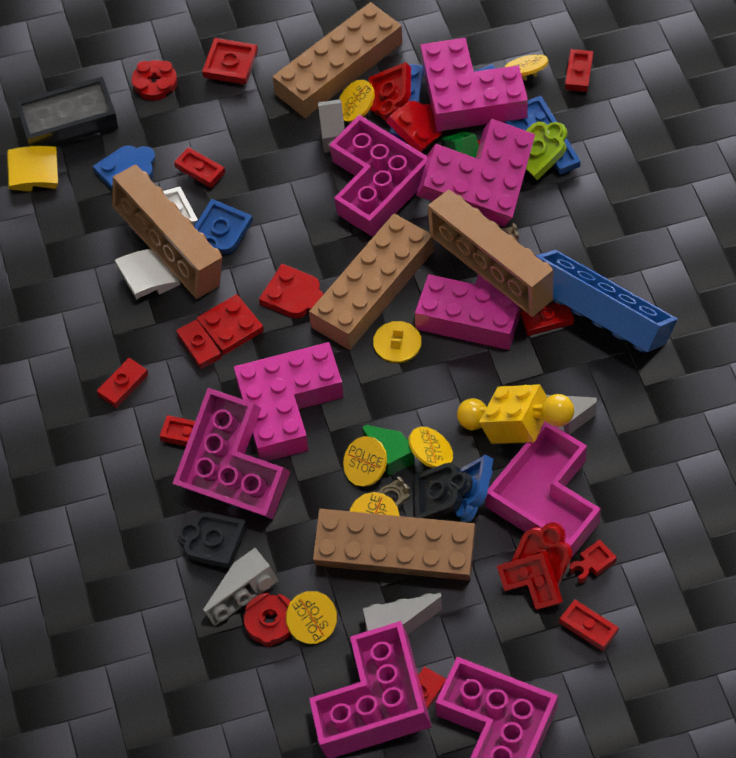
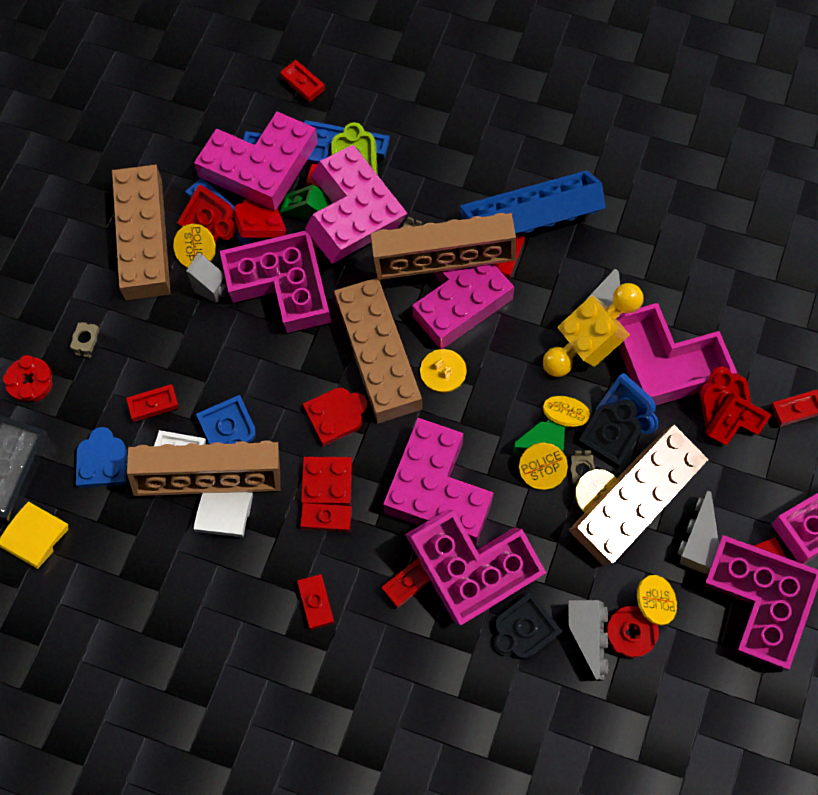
camera: 55 degrees left, 10 degrees up
red plate [202,38,258,84] -> none
yellow piece [505,55,549,81] -> none
red plate [569,539,617,584] -> none
none -> dark tan piece [70,322,99,358]

